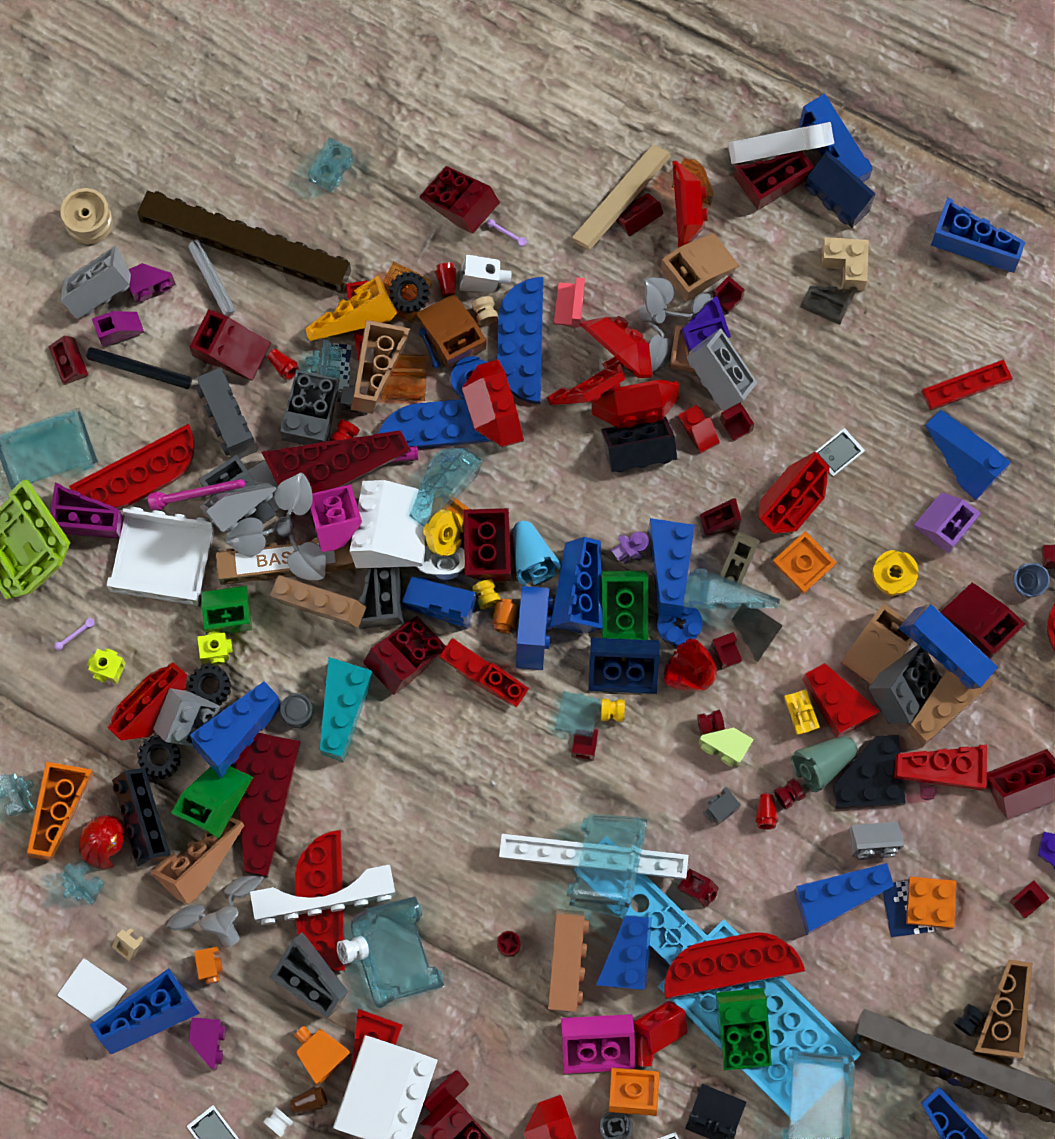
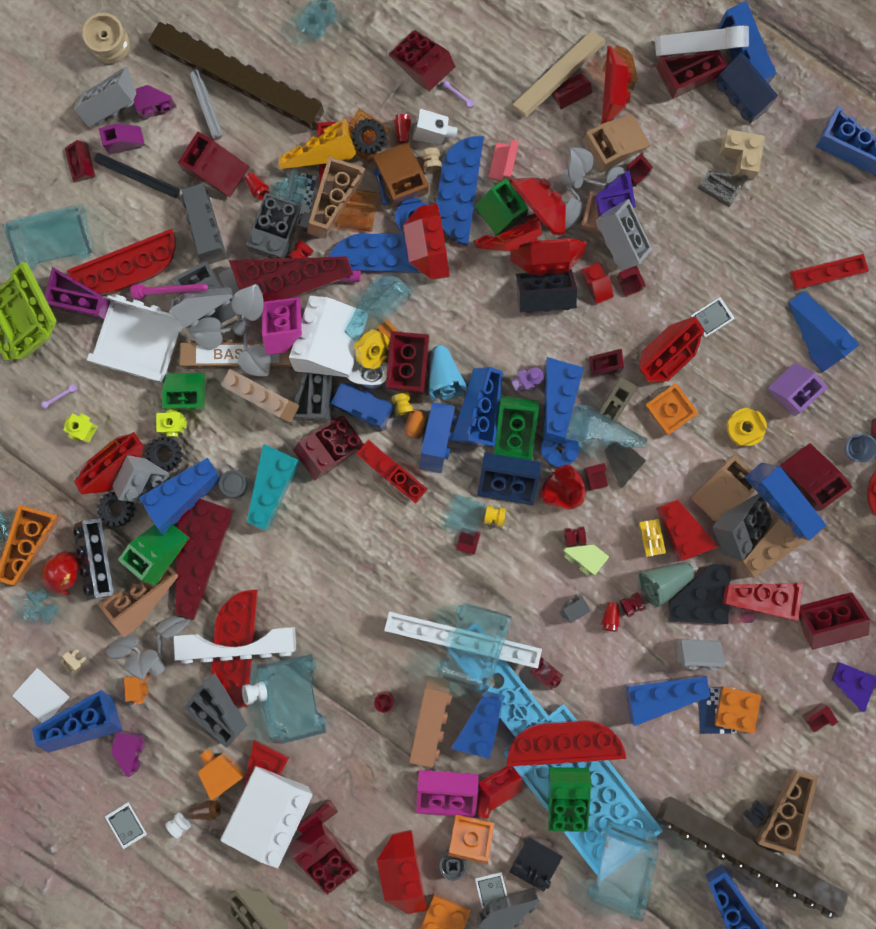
camera: 10 degrees right, 10 degrees up
none -> green slope [475,178,528,236]

